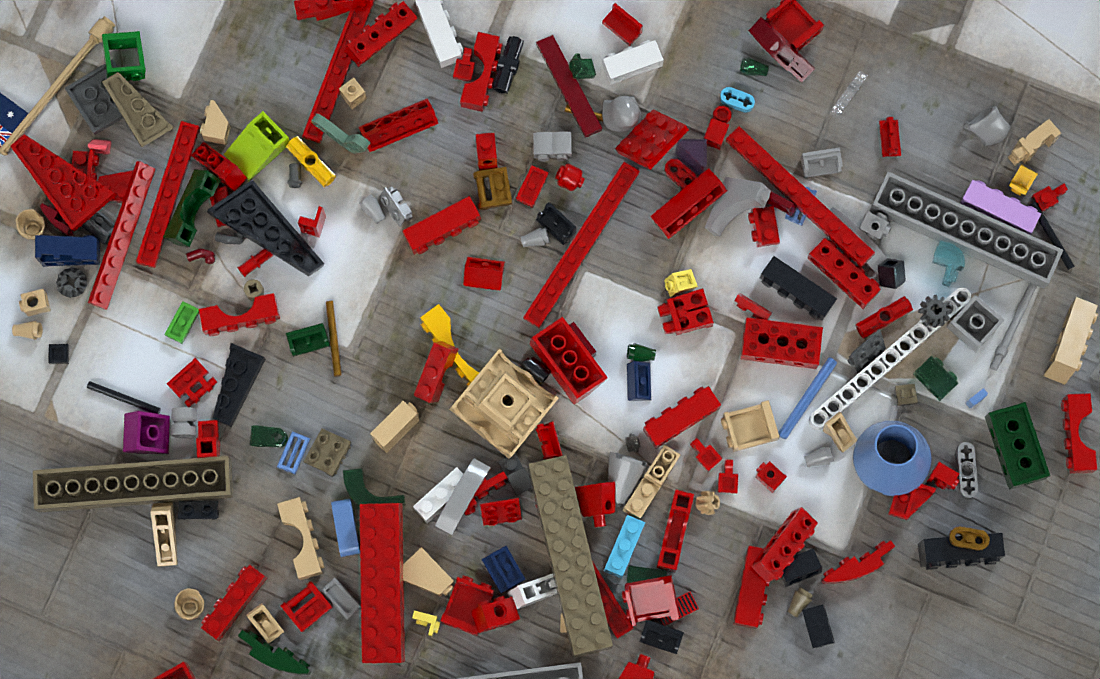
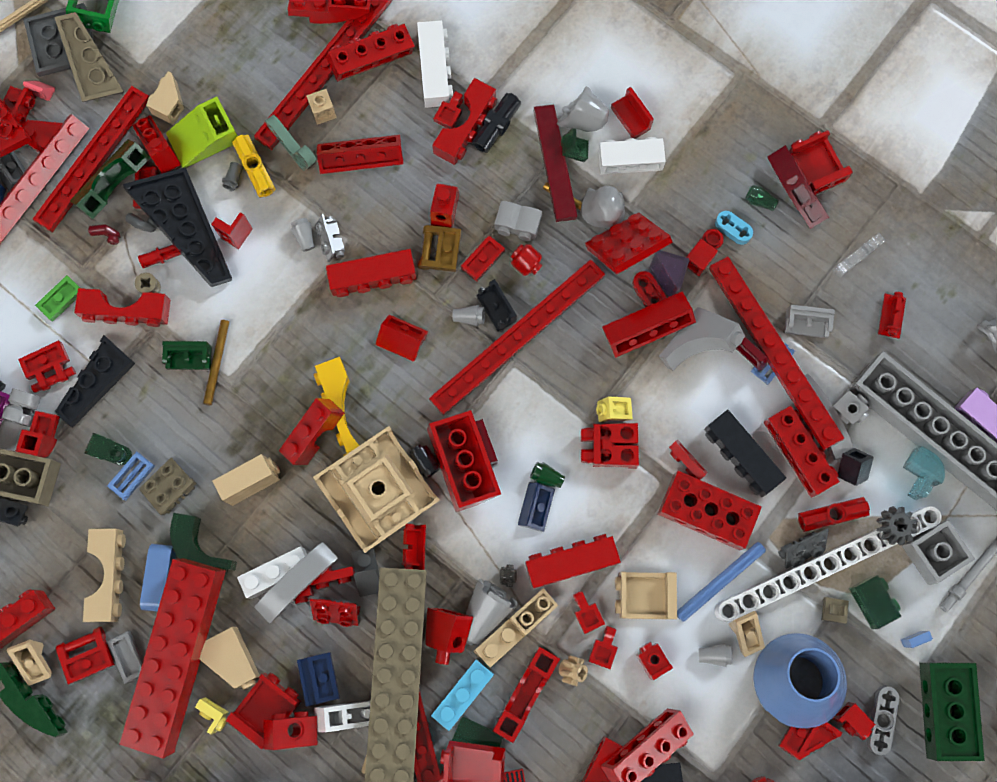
camera: 15 degrees right, 0 degrees up
red bracket [748,206,780,247] -> none
none -> light grey piece [557,86,609,132]

